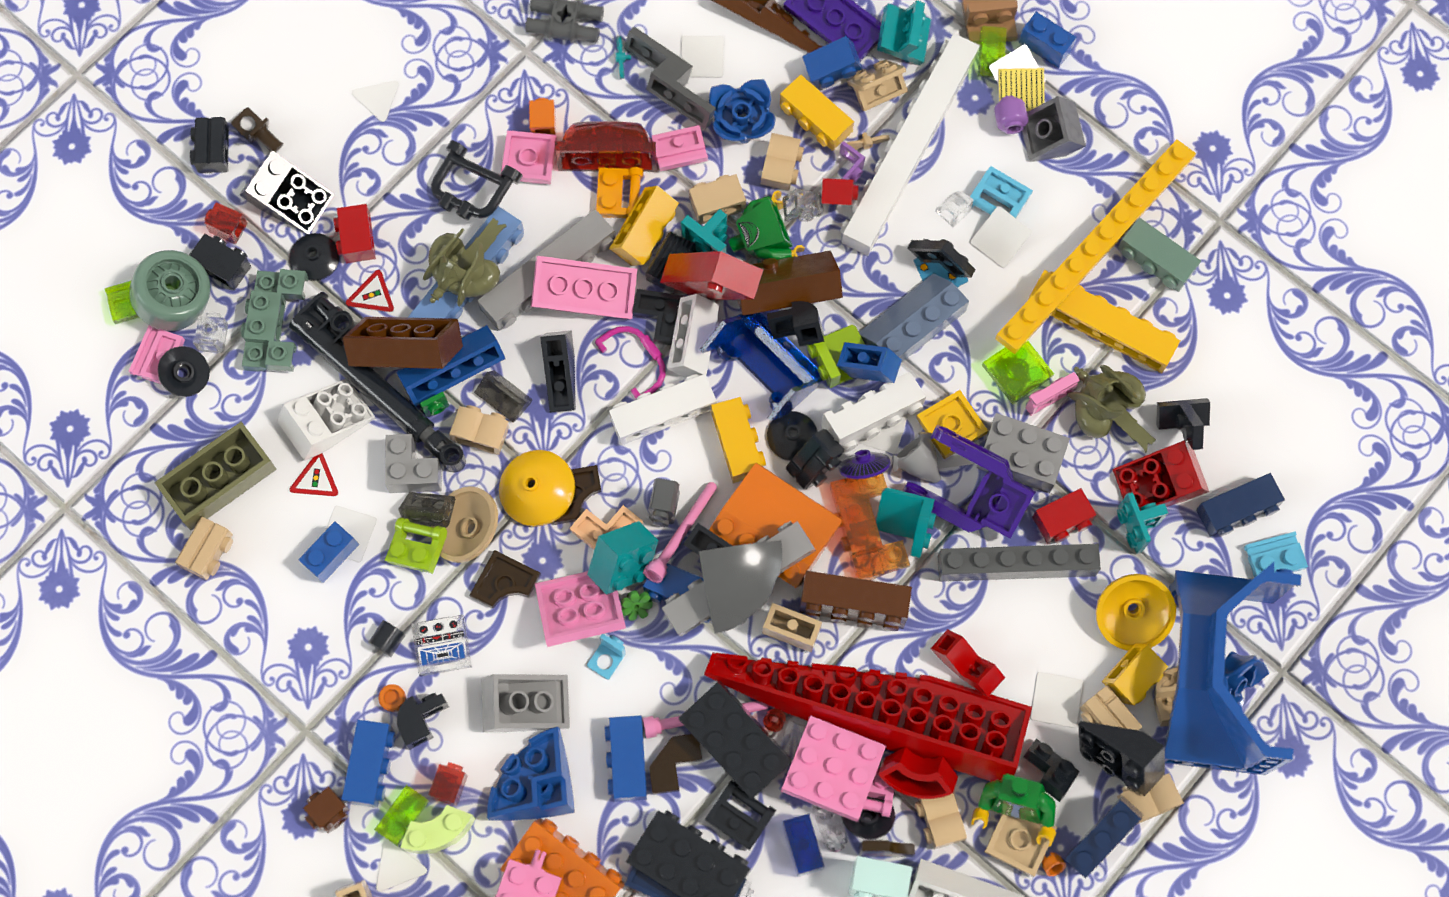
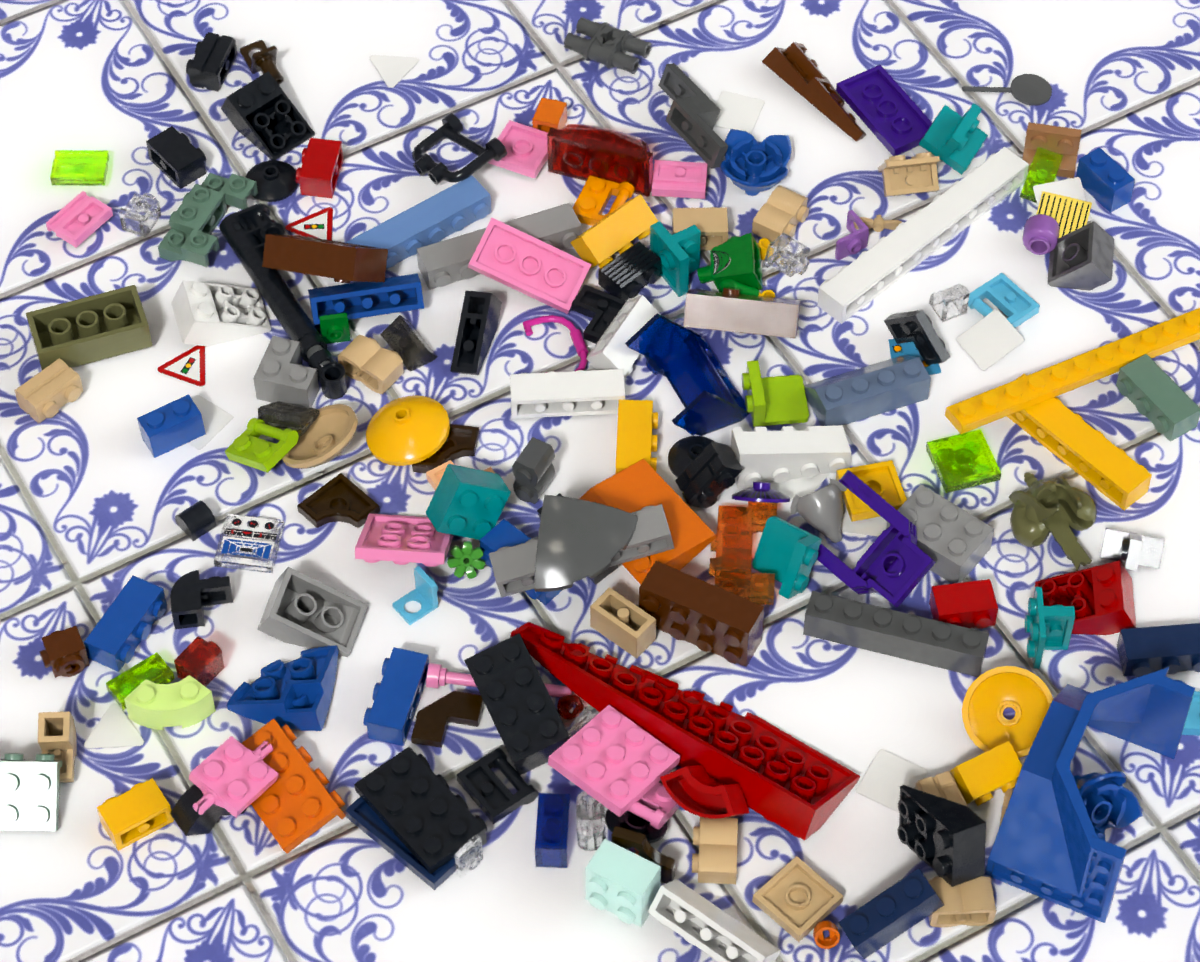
camera: 20 degrees right, 20 degrees down
sand green wheel [129,250,211,331] -> none
black dish [157,346,210,397] -> none
clear red brick [204,202,248,244] -> none
orange tile [379,684,406,712] -> none
olive hair [423,218,507,306] -> none
teal piece [615,36,631,79] -> none
bright pink piece [643,482,717,583] -> none
red brick [660,251,763,300] -> none
black brick [767,301,824,347] -> none
yellow brick [779,74,854,151] -> none
blue brick [802,36,863,89] -> none
red brick [821,178,859,205] -> none
blue brick [837,342,902,383] -> none
red brick [931,629,1006,697] -> none
green torso [971,774,1056,847] -> none
black plate [1023,738,1080,802] -> none
bright pink plate [1025,372,1080,416] -> none

